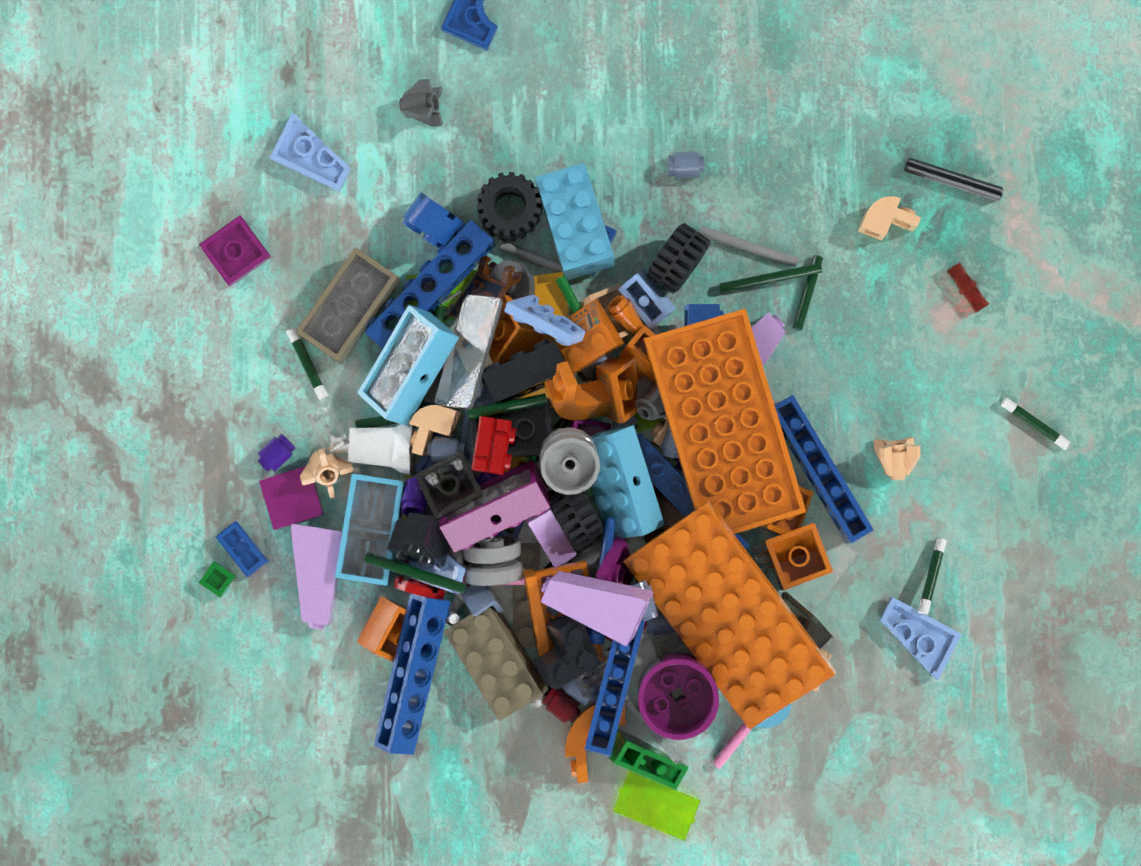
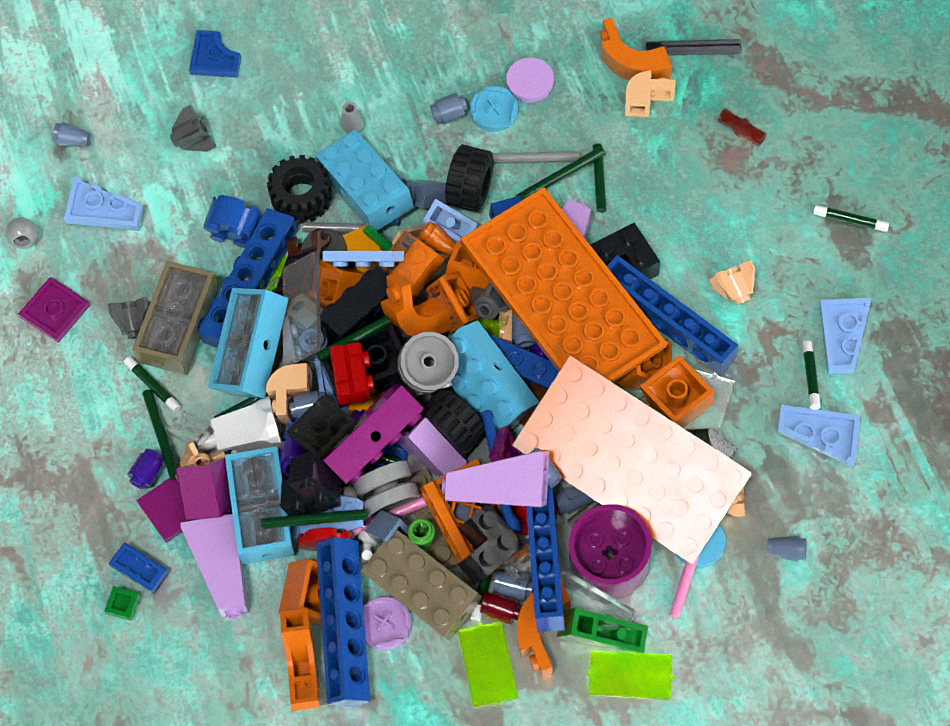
camera: 10 degrees left, 20 degrees down
none -> light grey piece [5,217,37,249]
none -> sand blue cone [52,122,90,147]
none -> dark grey brick [108,297,151,339]
none -> dark green bar [142,390,178,480]
none -> magenta slope [175,457,232,521]
none -> orange arch [280,608,319,711]
none -> light grey cone [340,102,364,133]
none -> lavender tile [364,596,412,651]
none -> bright green cone [408,519,435,549]
none -> sand blue panel [409,180,447,208]
none -> clear neon green piece [458,622,518,709]
none -> medium azure tile [470,86,518,132]
none -> lavender tile [506,58,554,103]
none -> black brick [590,222,660,280]
none -> orange arch [599,18,672,81]
none -> sand blue cone [767,535,807,562]
none -> light blue wing [819,297,872,374]

